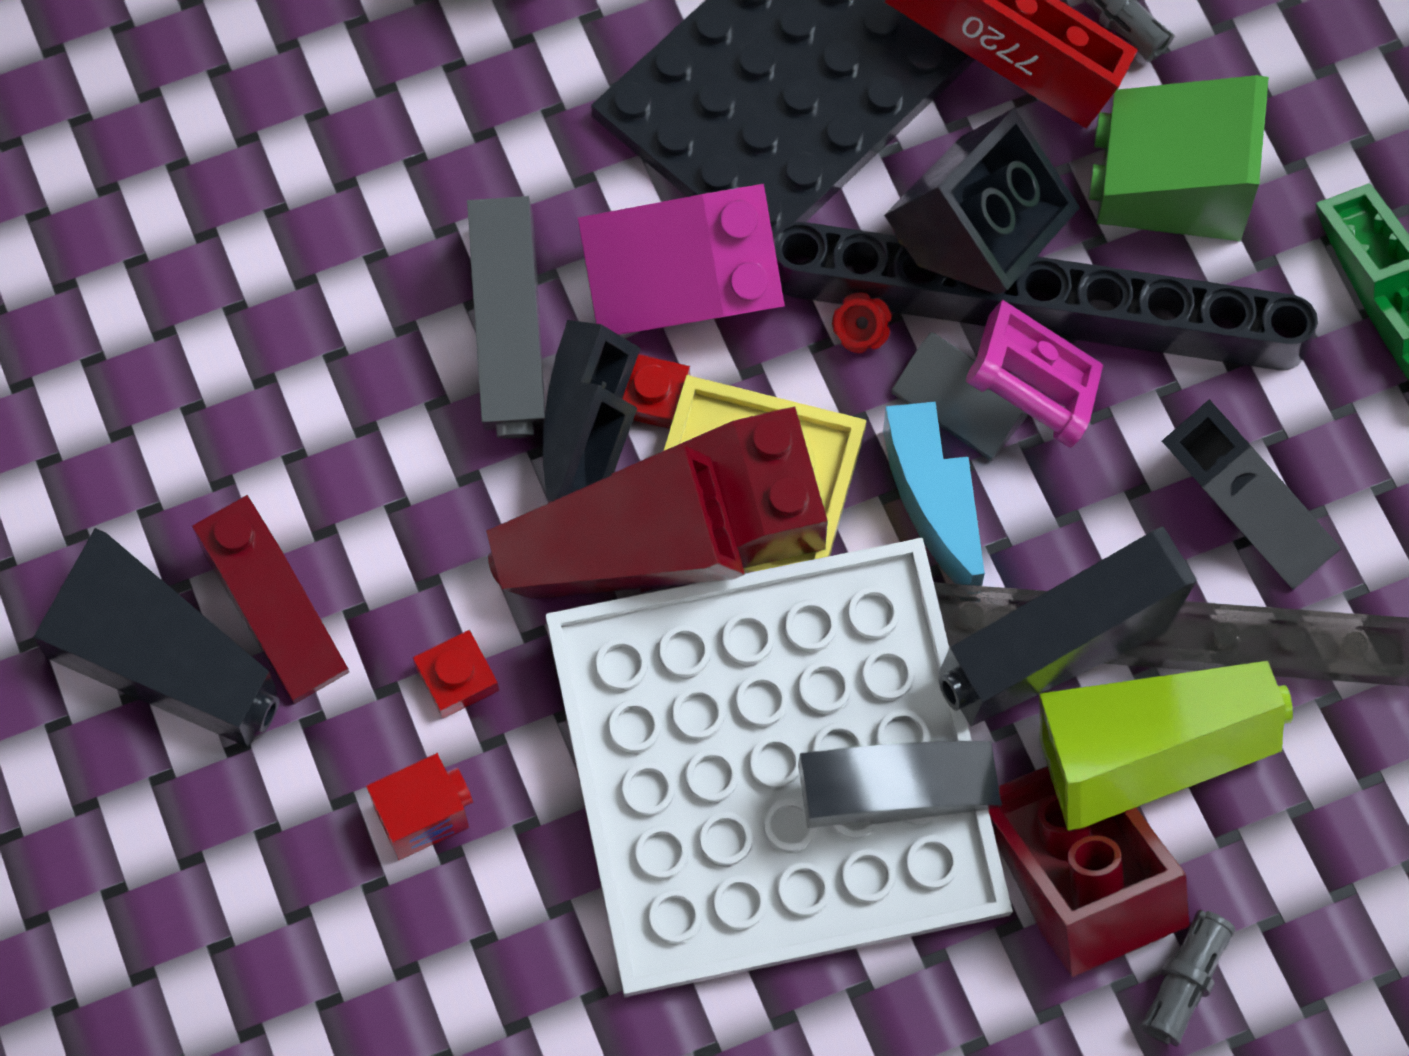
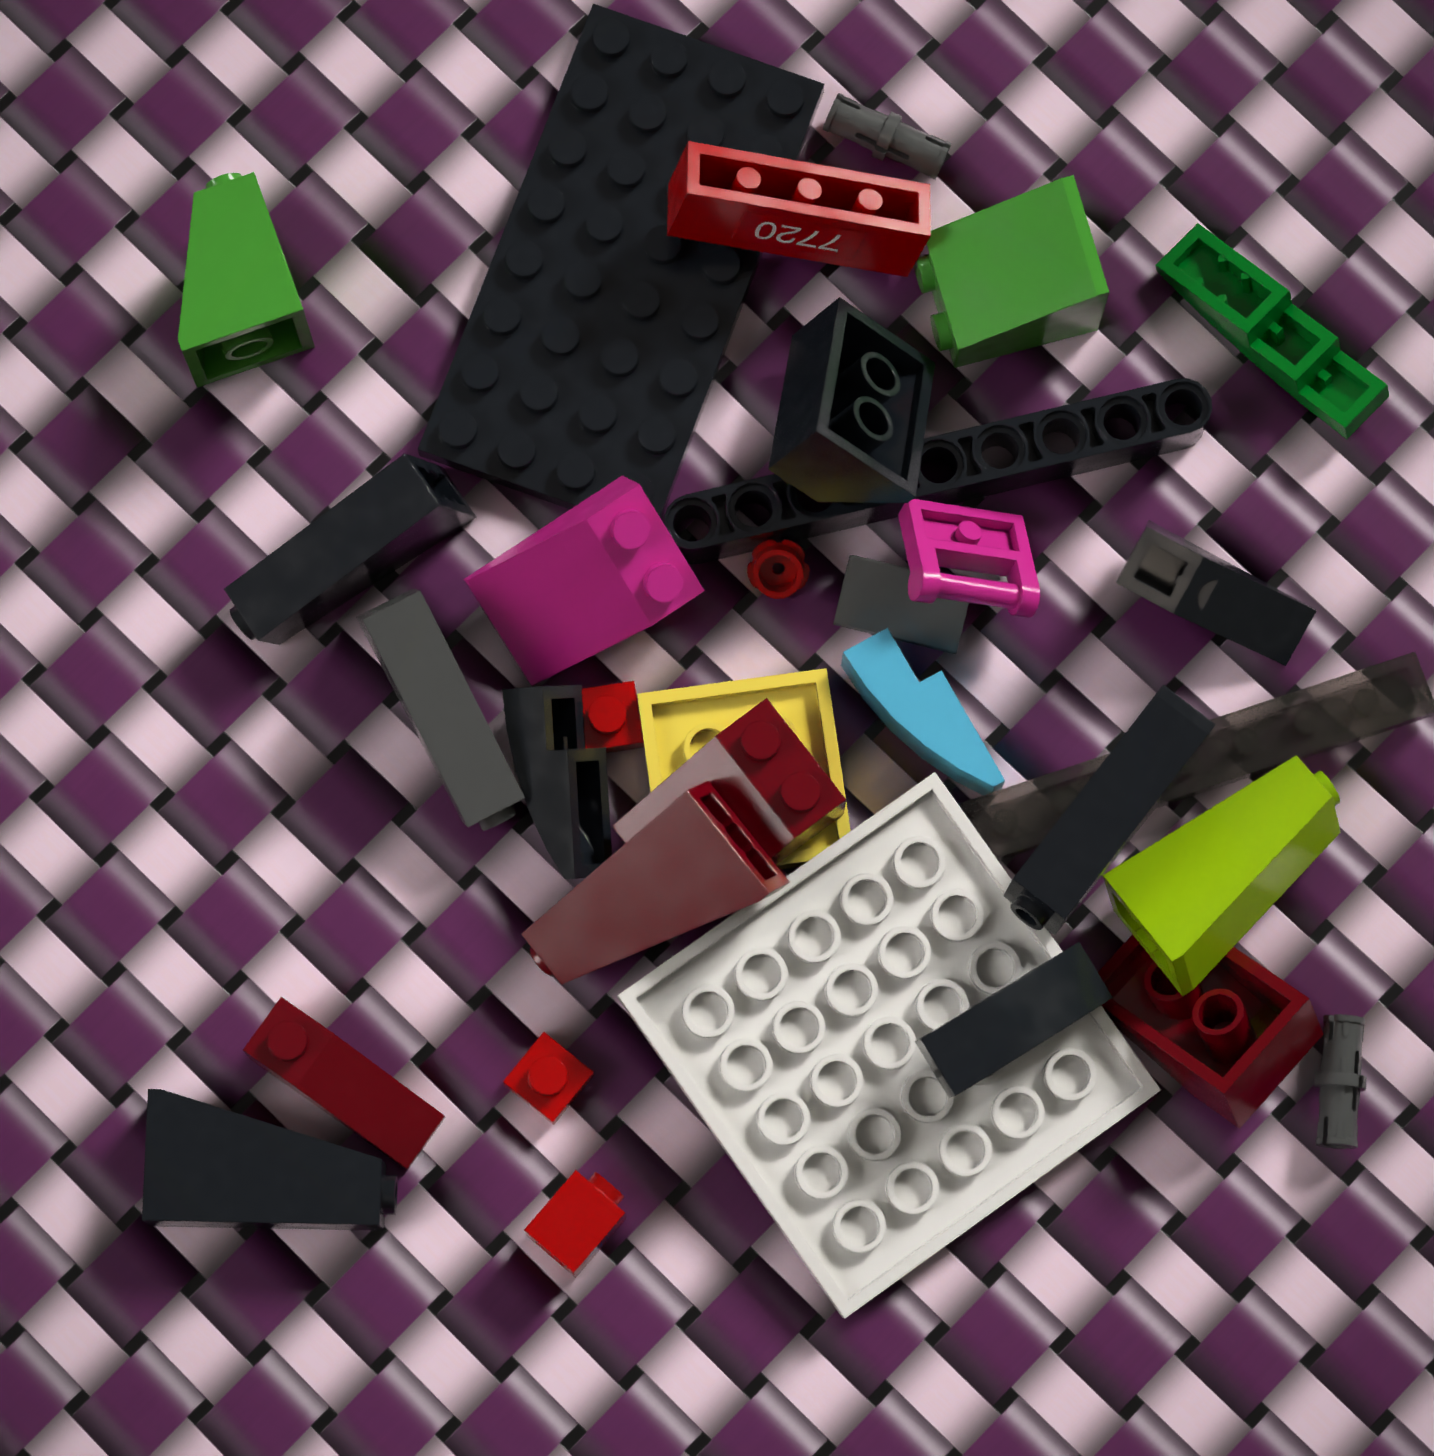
camera: 25 degrees left, 10 degrees up
none -> black slope [224,453,476,645]

